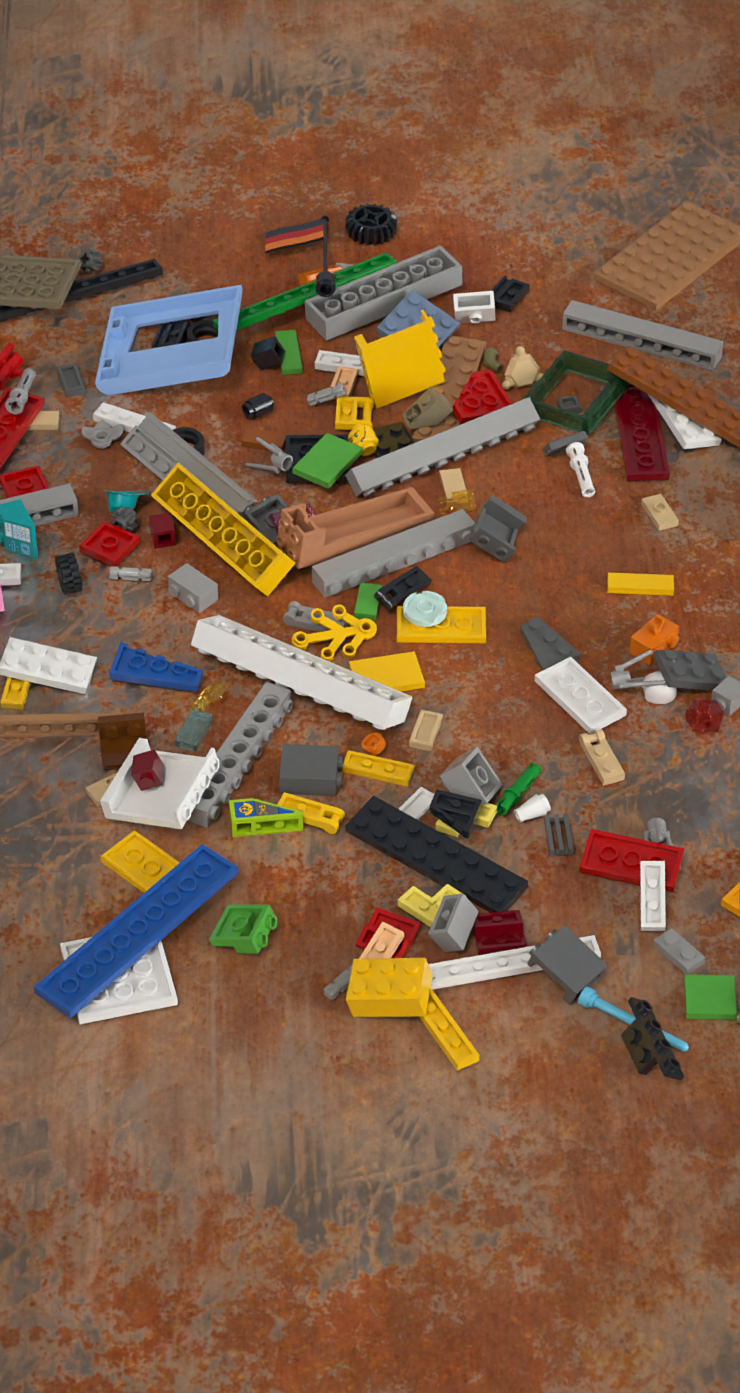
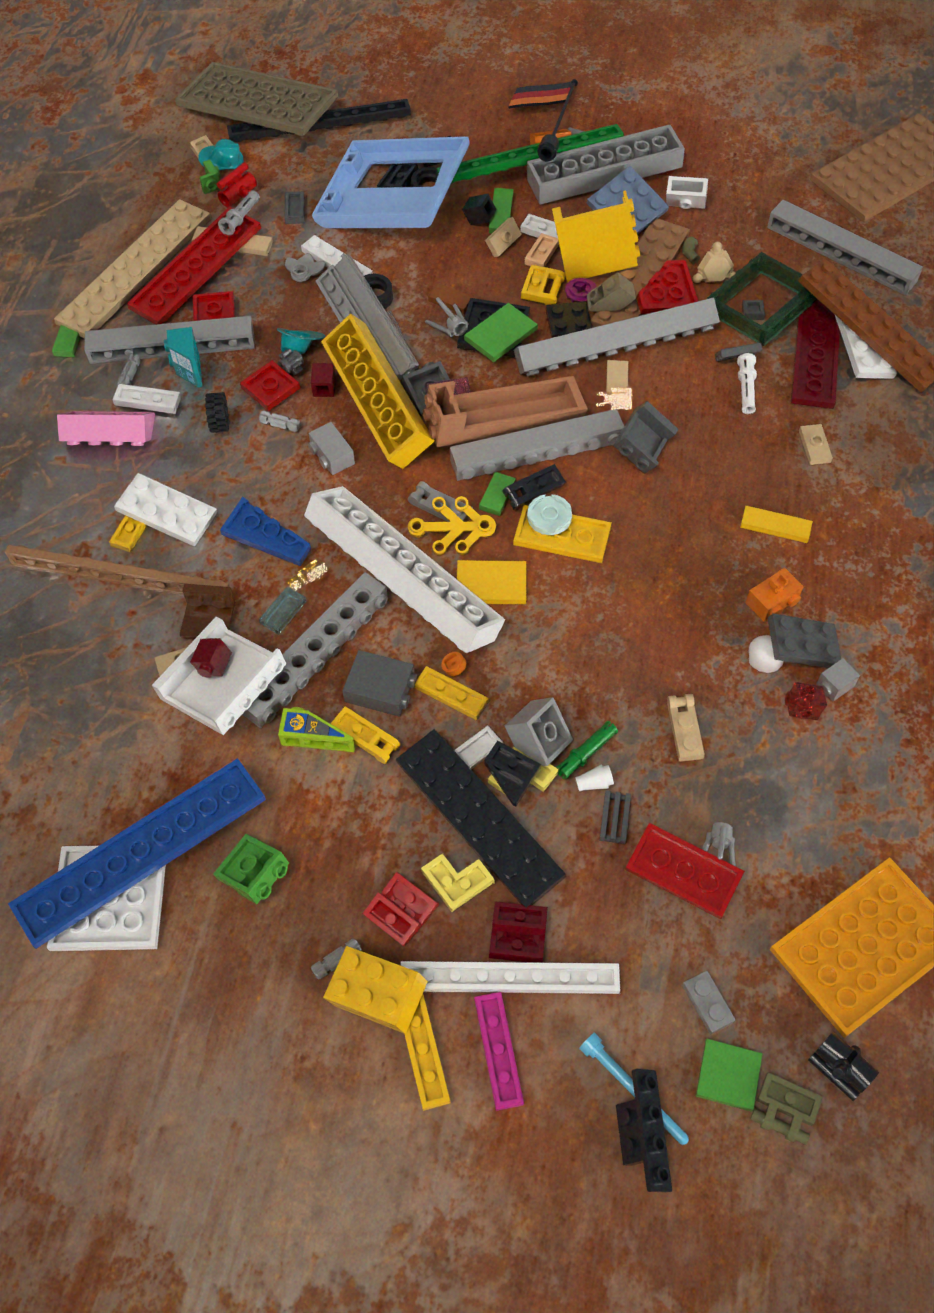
camera: 15 degrees right, 15 degrees up
dark grey gear [78,248,103,274] -> none
yellow tile [100,830,180,893] -> none
black brick [242,393,274,419] -> none
light grey axle [307,384,346,406] -> none
black gear [345,203,397,246] -> none
yellow head [348,424,379,456] -> none
light nougat plate [359,922,404,959] -> none
tan tile [409,710,443,751] -> none
light grey brick [428,893,479,952] -> none
black plate [491,276,530,312] -> none
dark grey wing [520,616,580,671] -> none
dark grey panel [527,925,608,1005] -> none
white plate [534,657,627,734] -> none
light grey plant [610,650,666,690] -> none
white plate [640,861,666,931] -> none
none -> dark pink tile [474,992,524,1111]
none -> tan plate [485,217,522,257]
none -> magenta gear [565,278,597,304]

